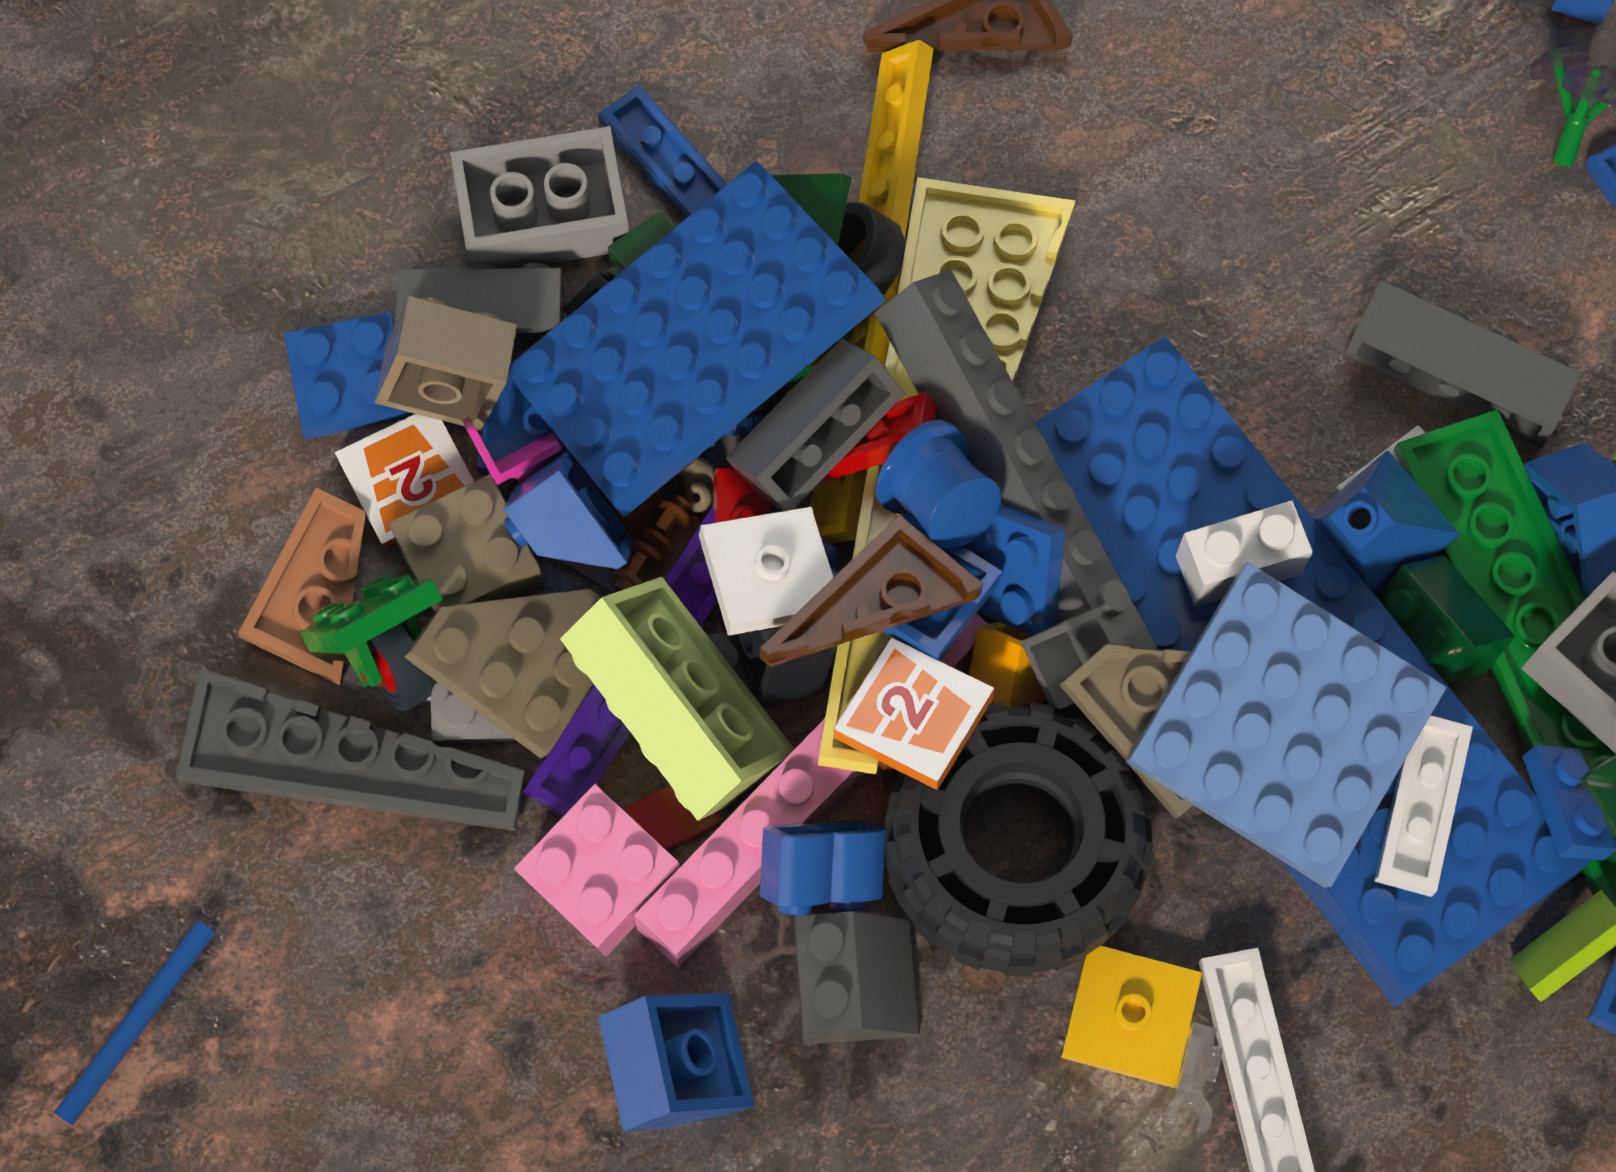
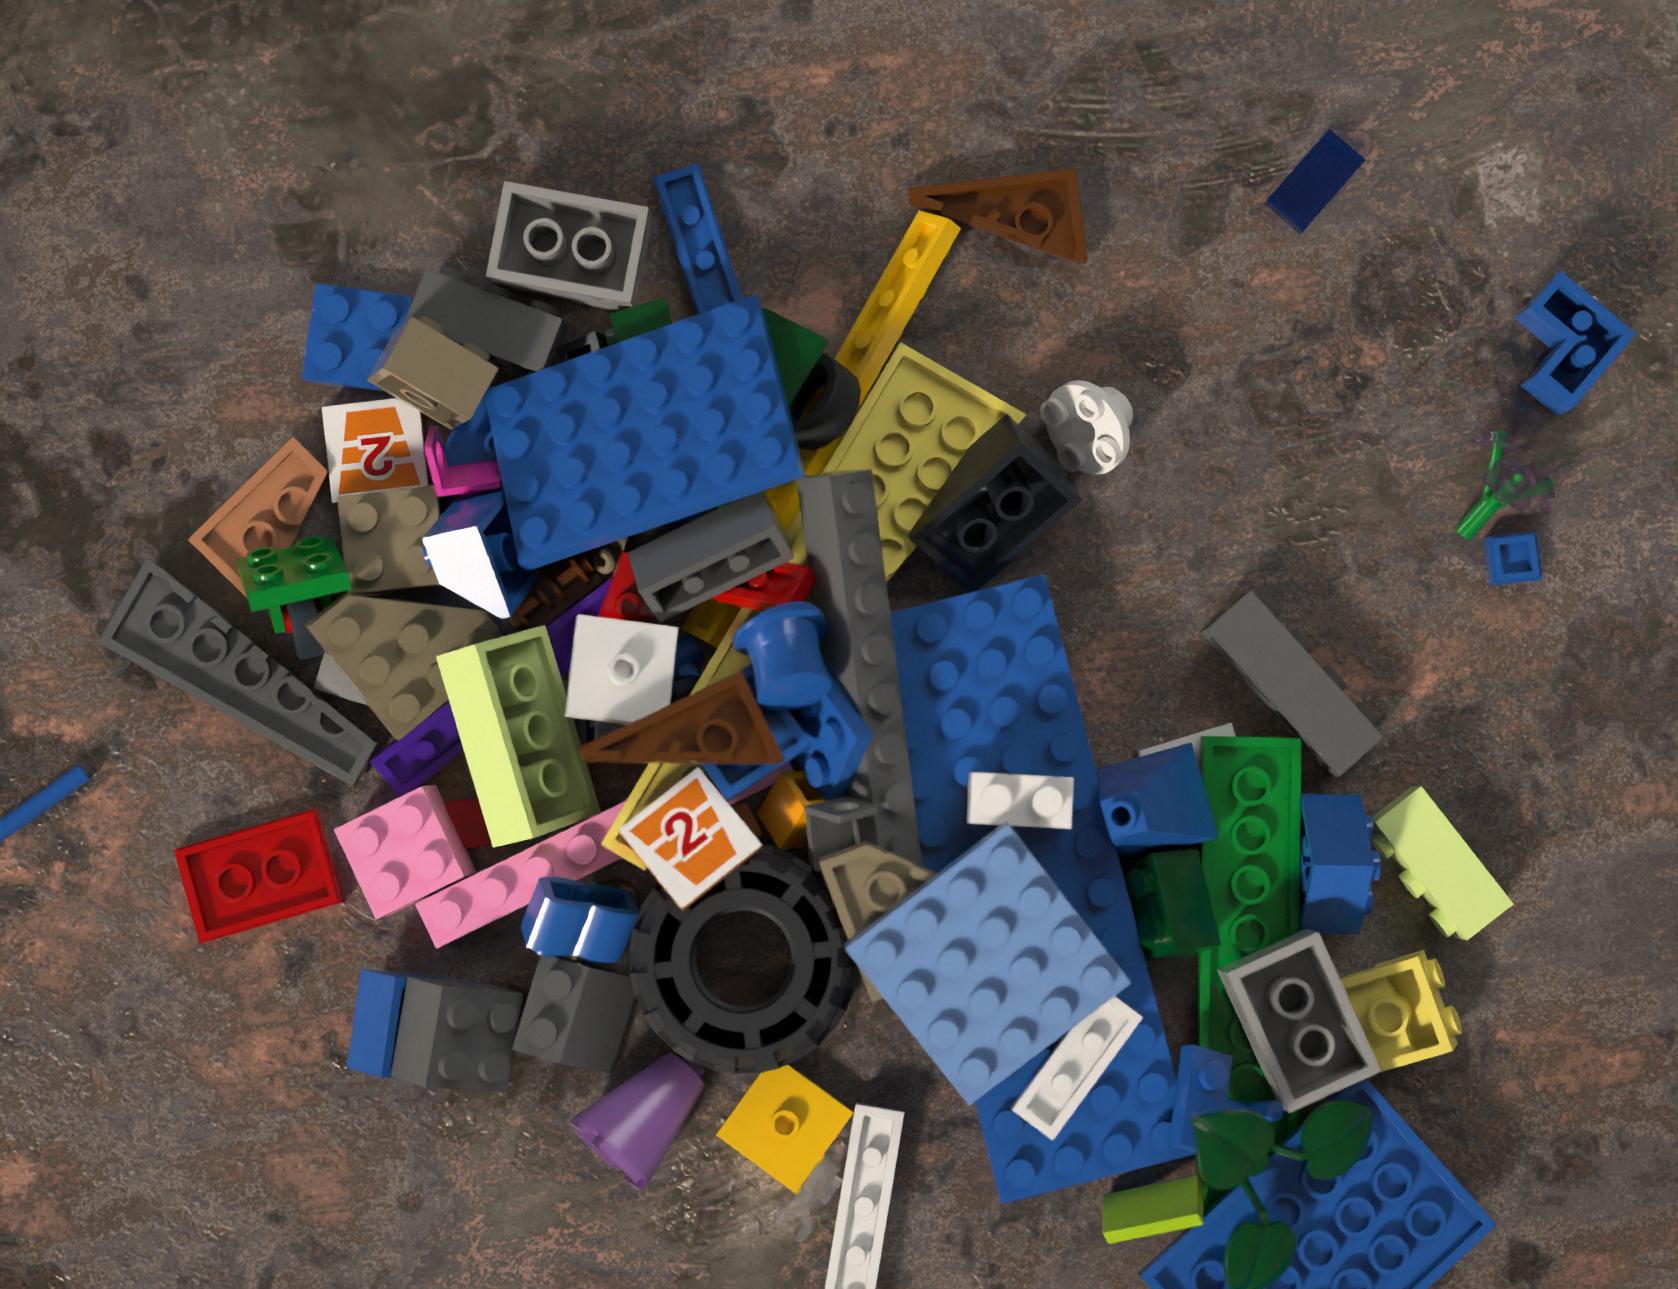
camera: 20 degrees right, 15 degrees up
none -> red tile [174,808,345,944]
none -> dark grey brick [391,977,523,1092]
none -> medium lavender cone [569,1052,705,1192]
none -> black slope [908,414,1082,593]
none -> white plate [1040,380,1133,475]

